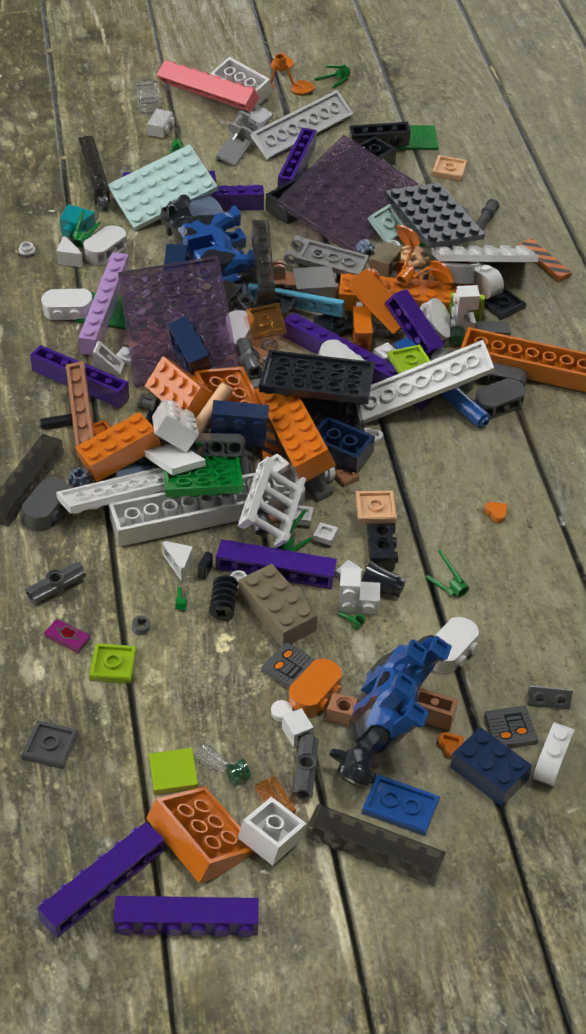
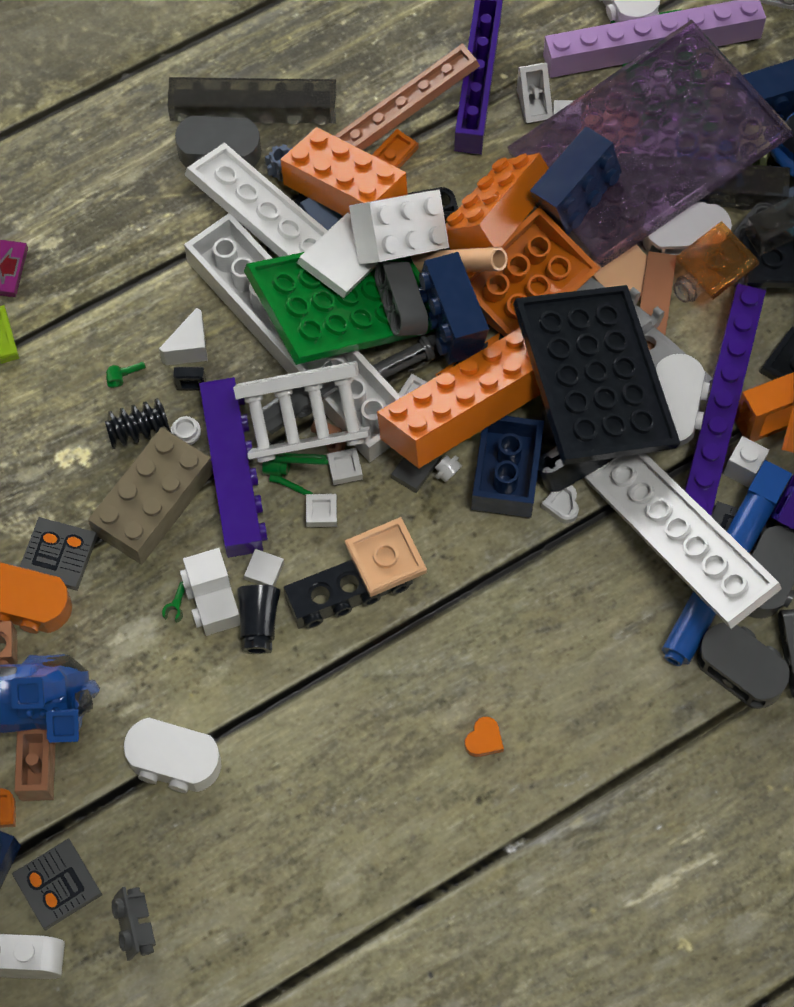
camera: 70 degrees right, 20 degrees up
dark grey piece [25,562,86,604] -> none
black axle [40,413,73,429] -> none
dark grey bush [132,615,151,635] -> none
dark grey bush [137,393,160,410] -> none
dark grey piece [236,337,263,379] -> none
white plate [271,454,290,475] -> none
nougat tile [335,470,359,487] -> none
lime tile [387,345,430,374] -> none
green plant [426,549,470,597] -> none

